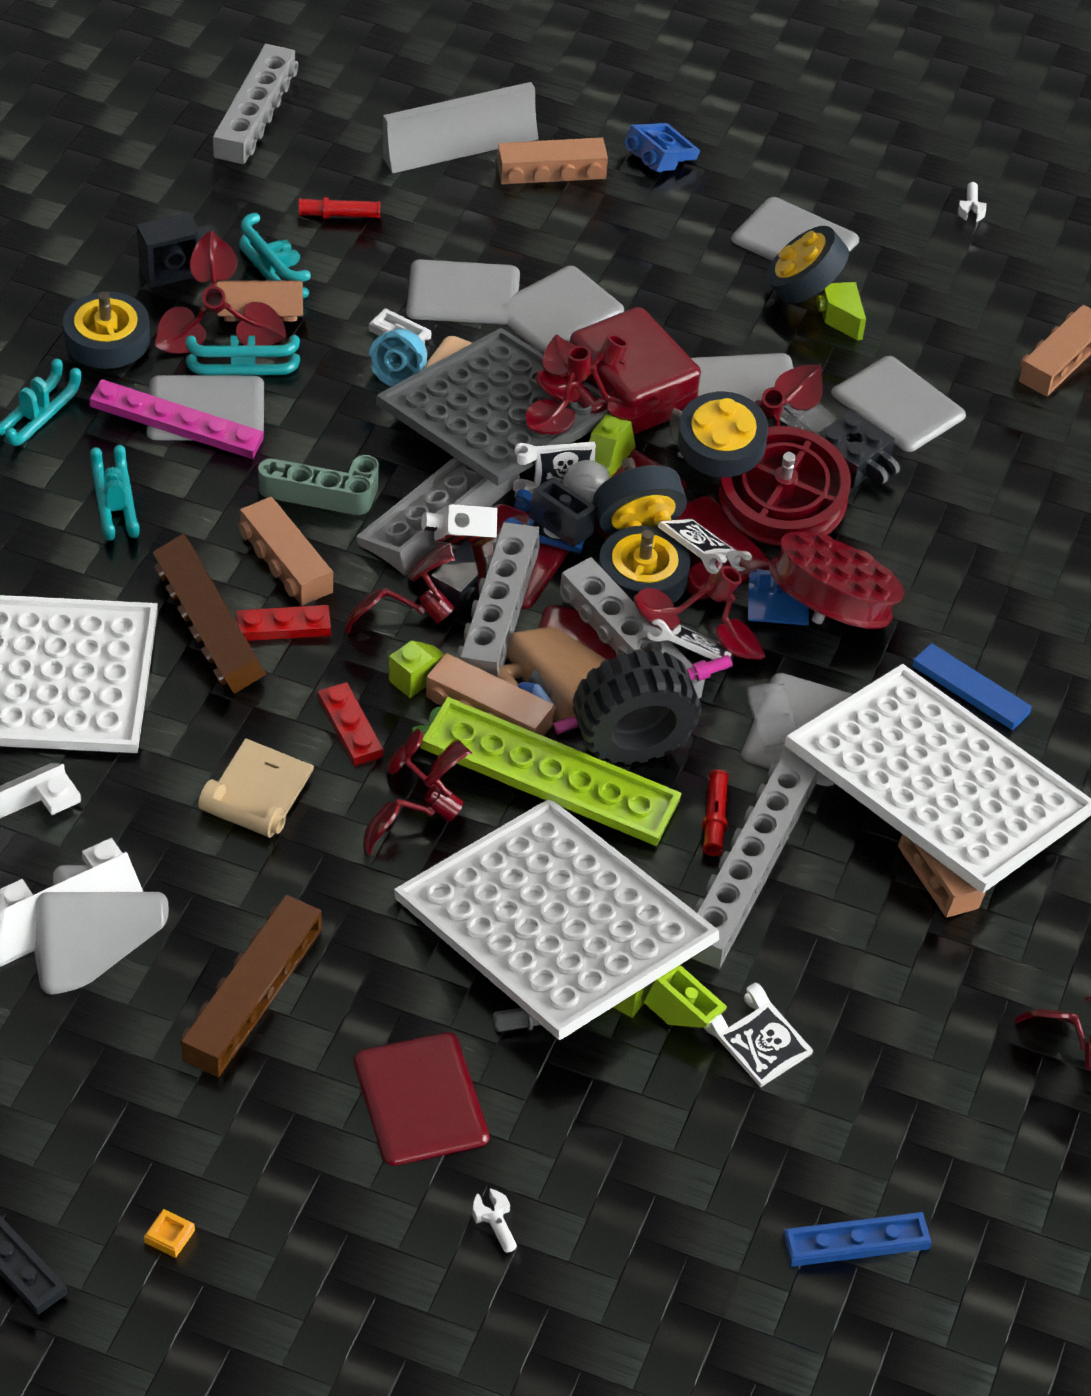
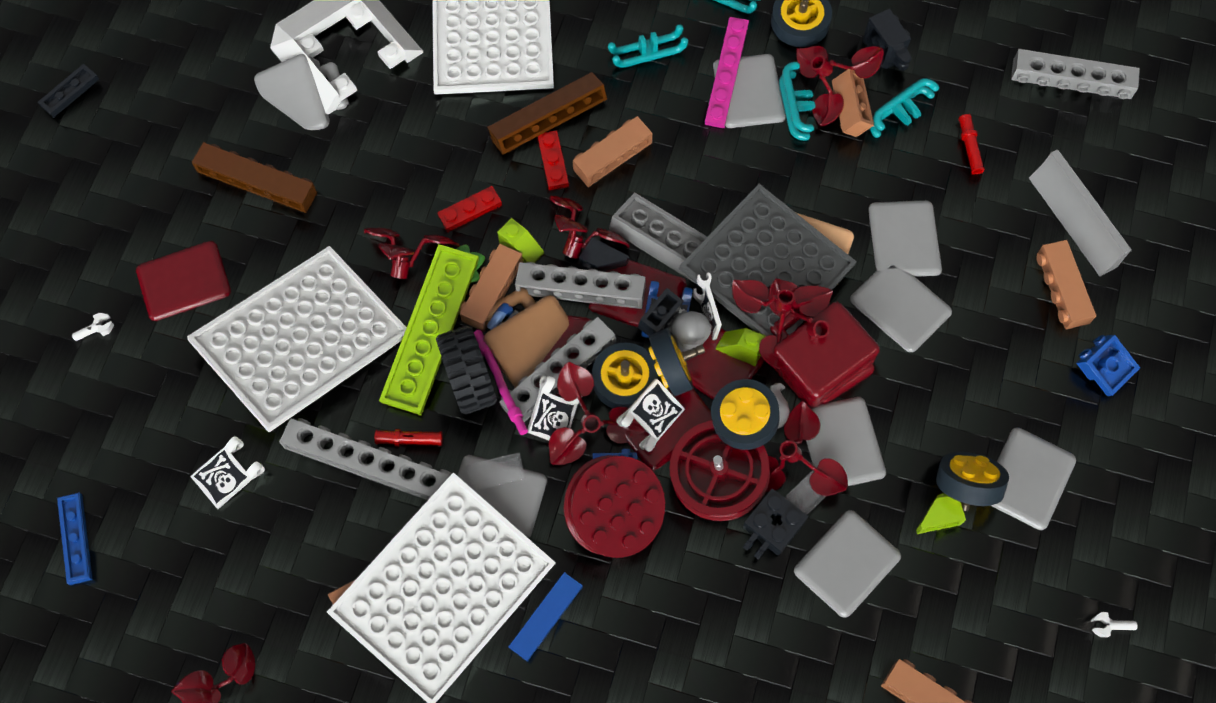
camera: 90 degrees right, 20 degrees up
light orange tile [144,1209,195,1258] -> none
tan door [198,738,314,838] -> none
sand green beam [258,455,379,515] -> none
white tile [369,308,431,344] -> none
medium azure cylinder [369,328,427,386] -> none
white torso [421,504,497,546] -> none
lime slope [644,965,727,1028] -> none

